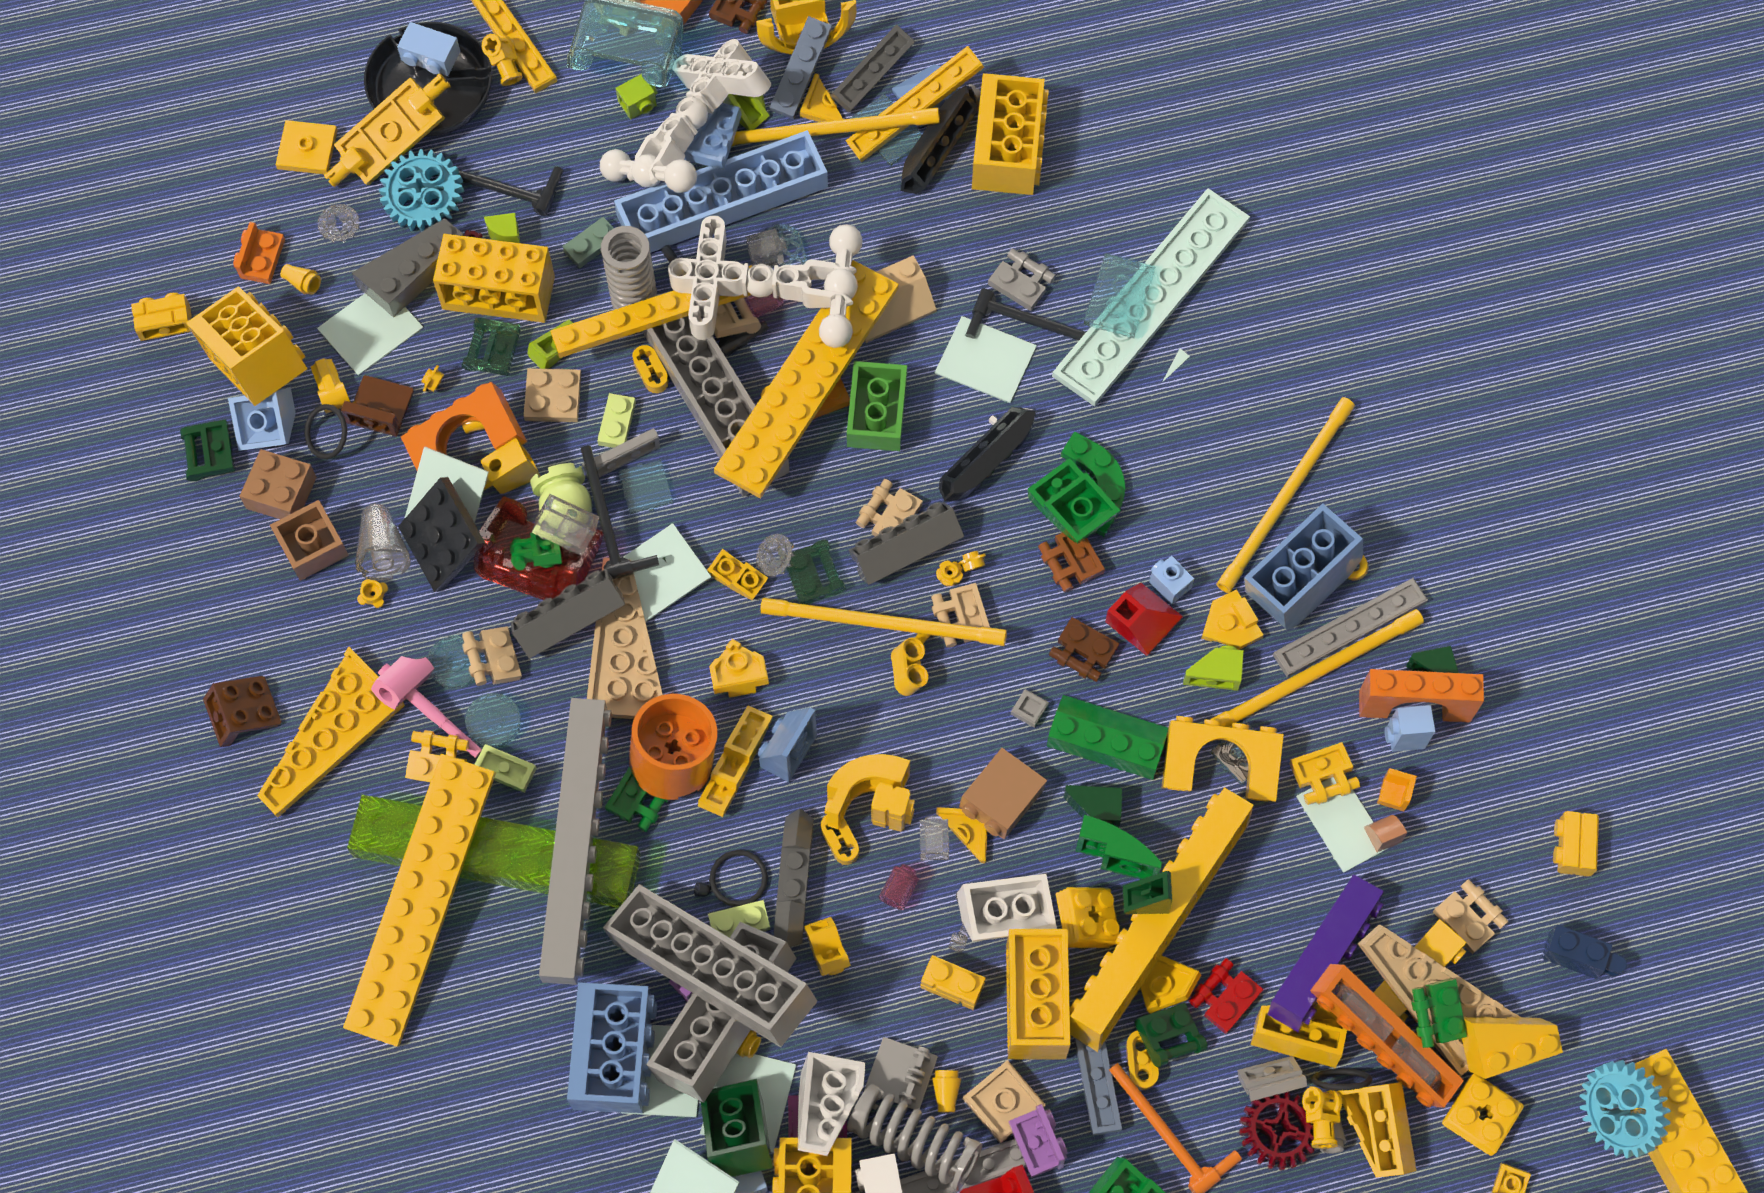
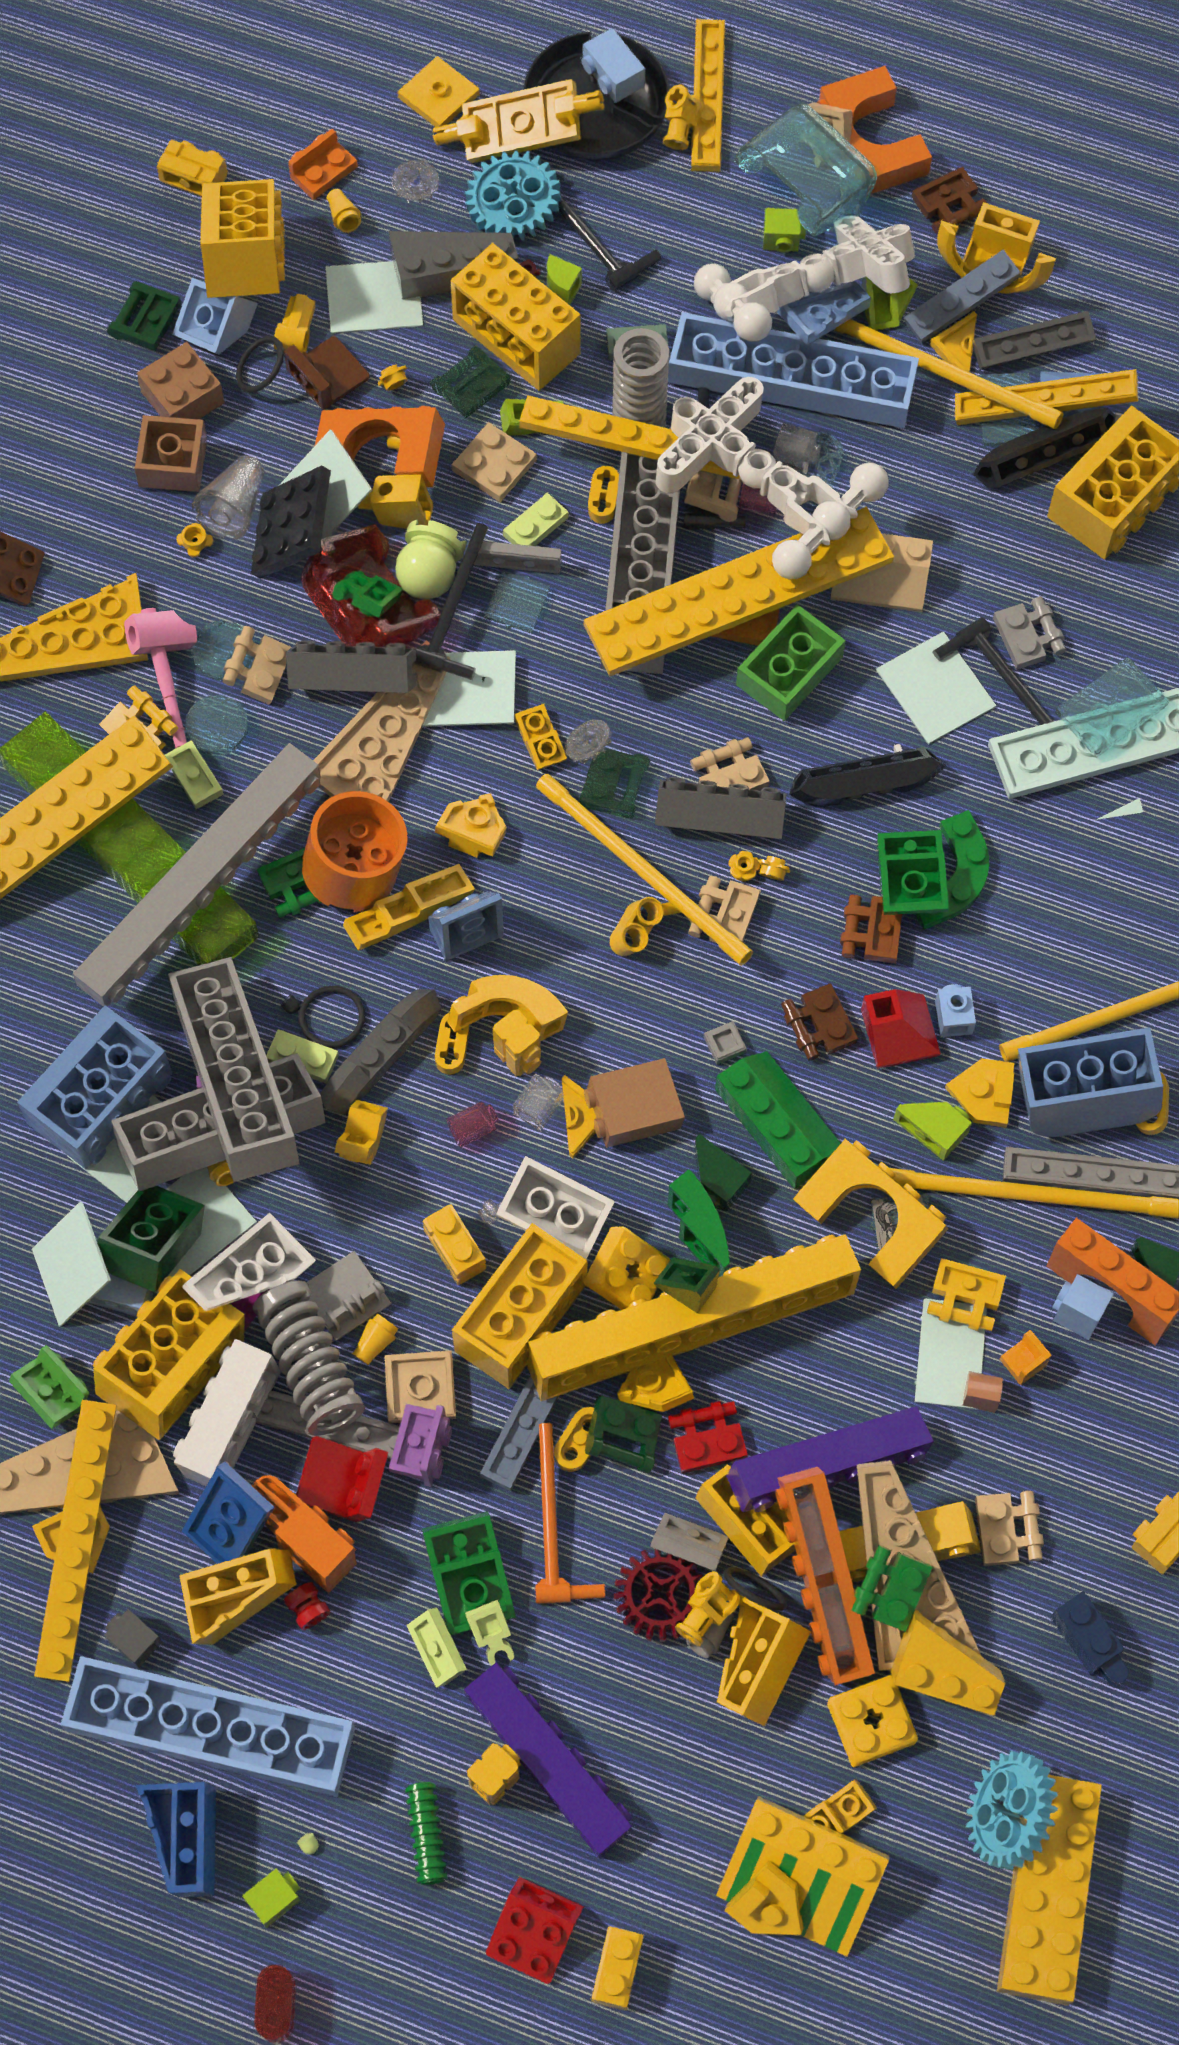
camera: 35 degrees right, 0 degrees up
clear brick [532,494,599,555] -> none

